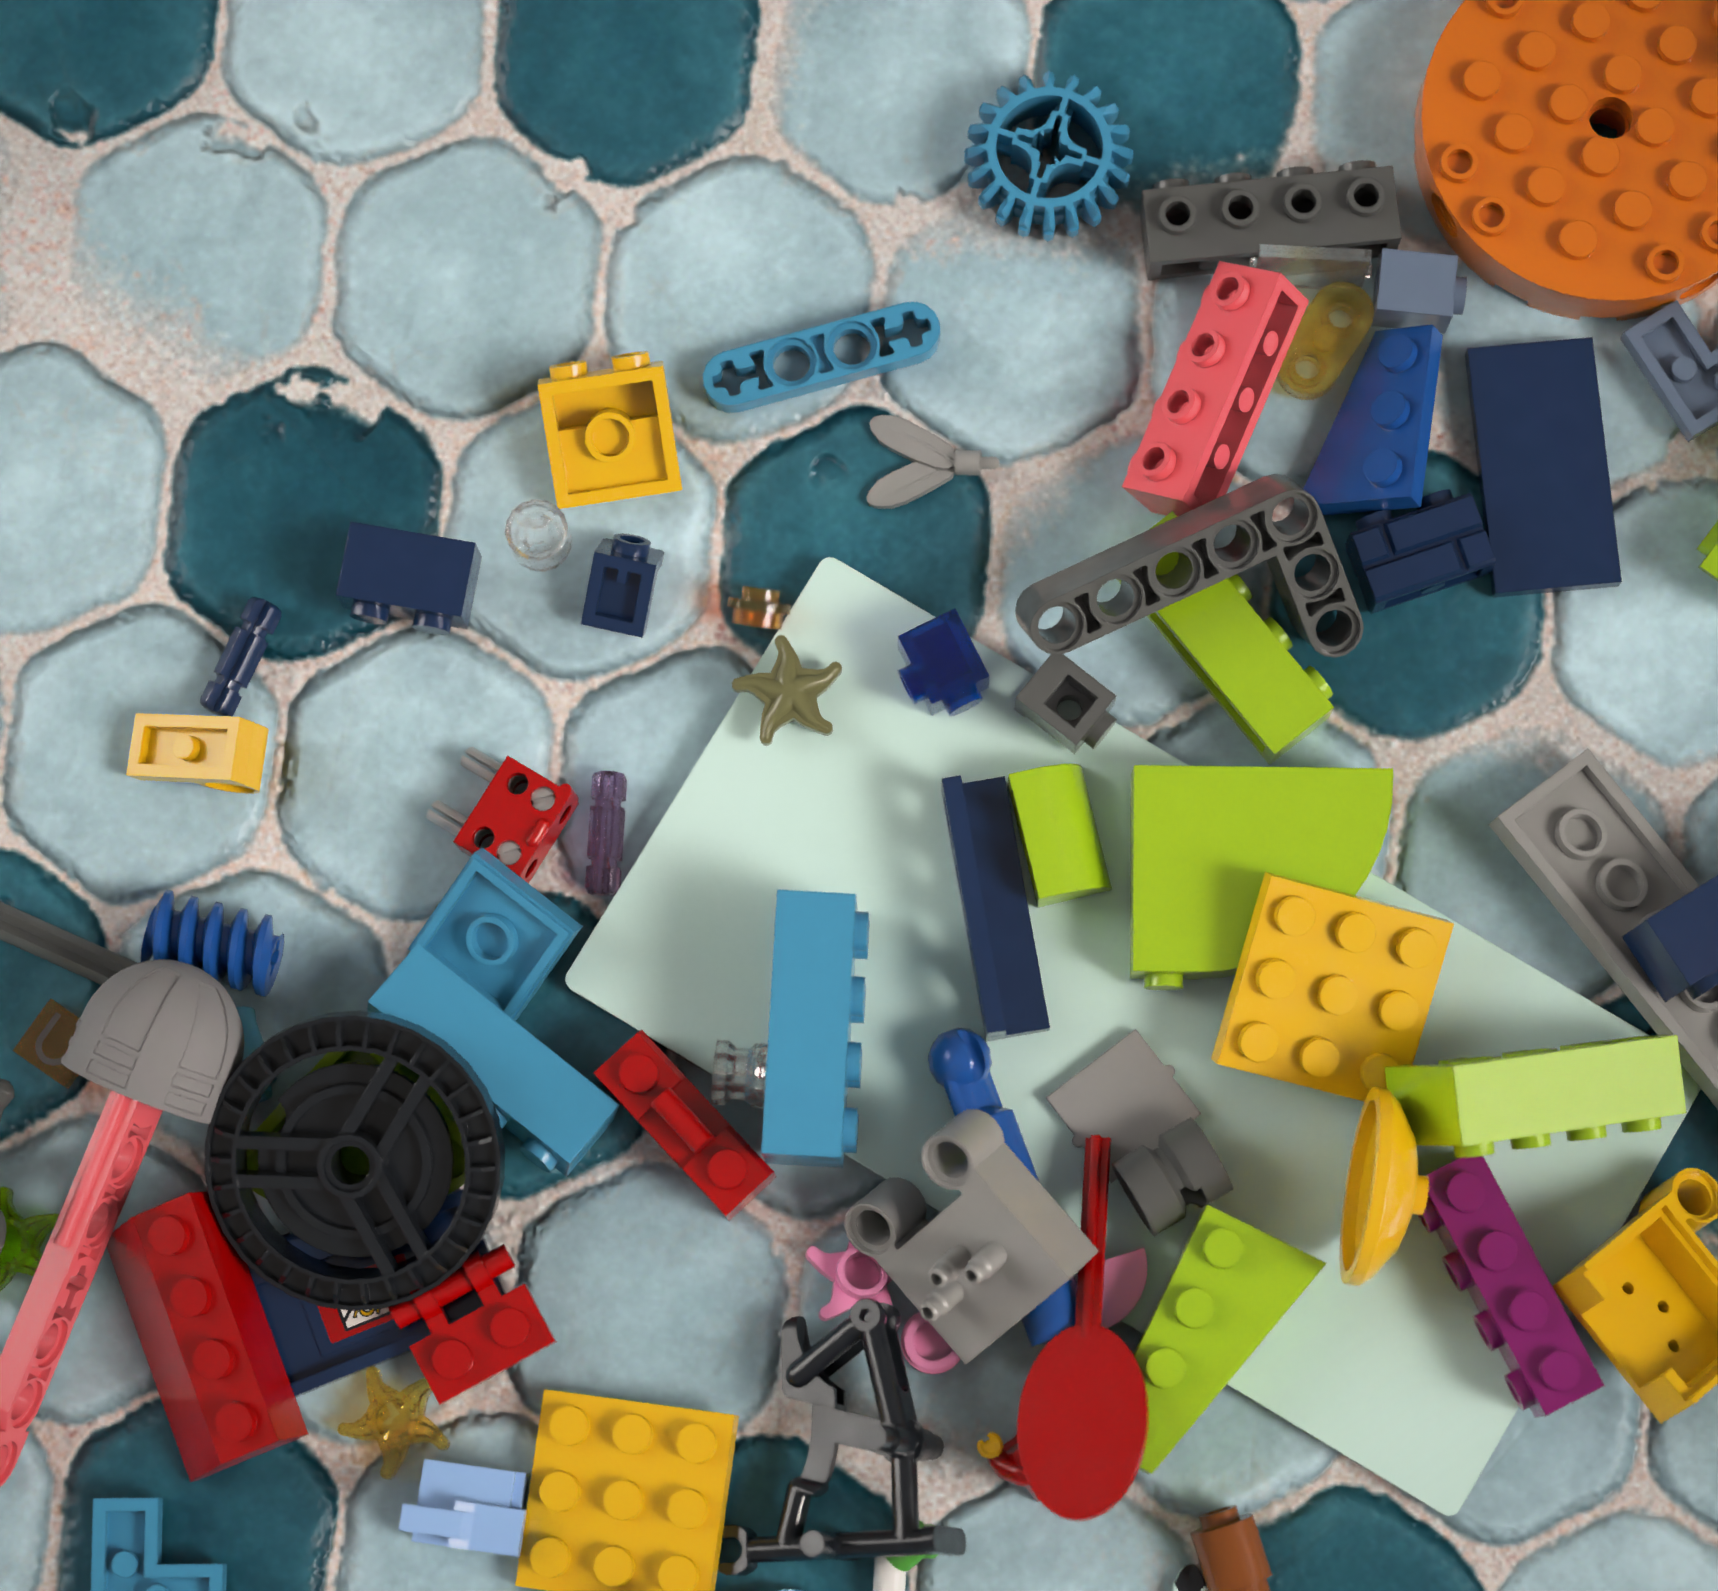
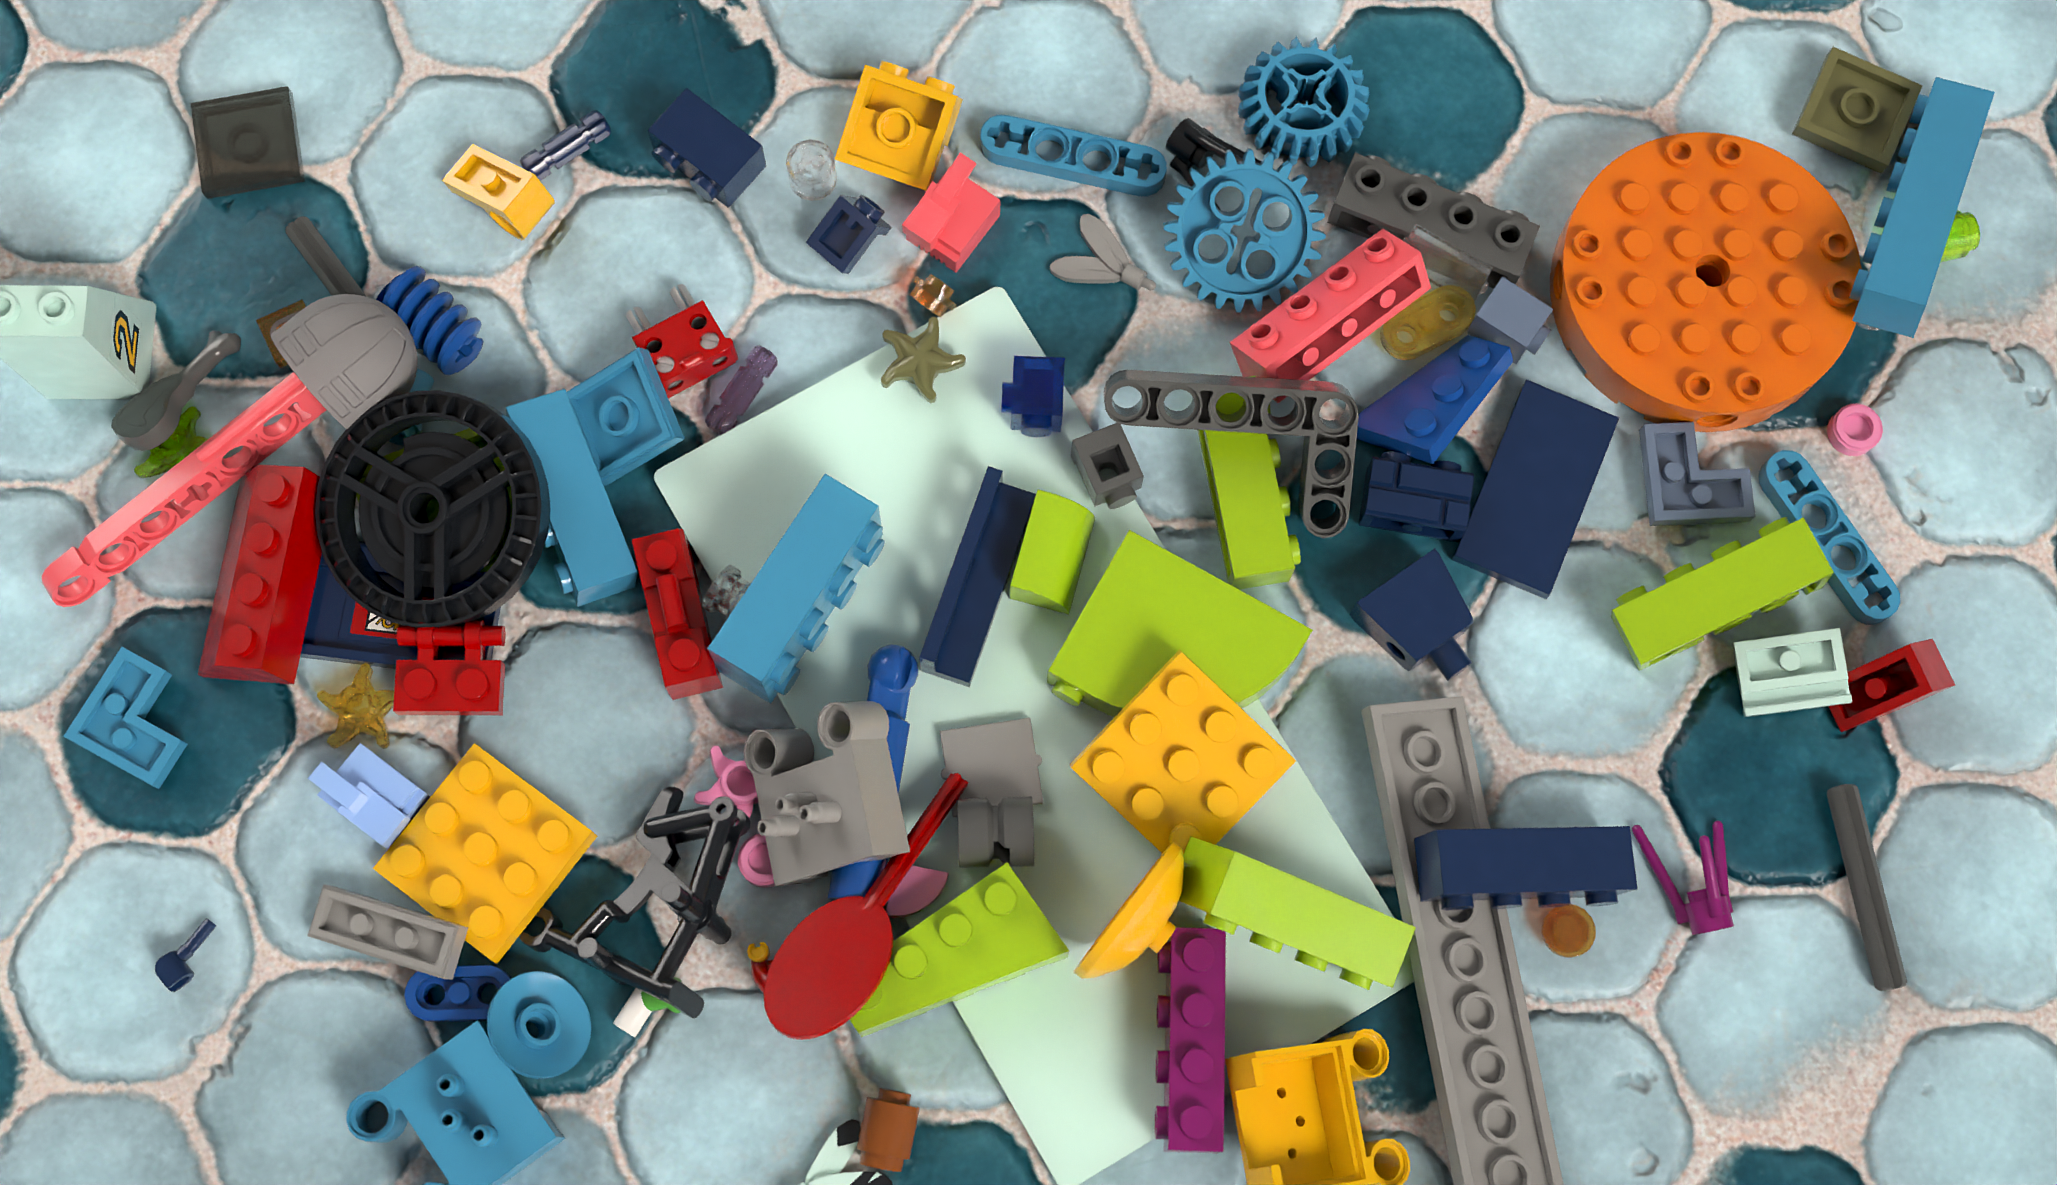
camera: 20 degrees right, 5 degrees down
none -> coral piece [902,152,1000,273]
none -> dark azure gear [1163,148,1326,313]
none -> black plant [1165,118,1261,210]
none -> dark blue torso [1349,548,1474,681]

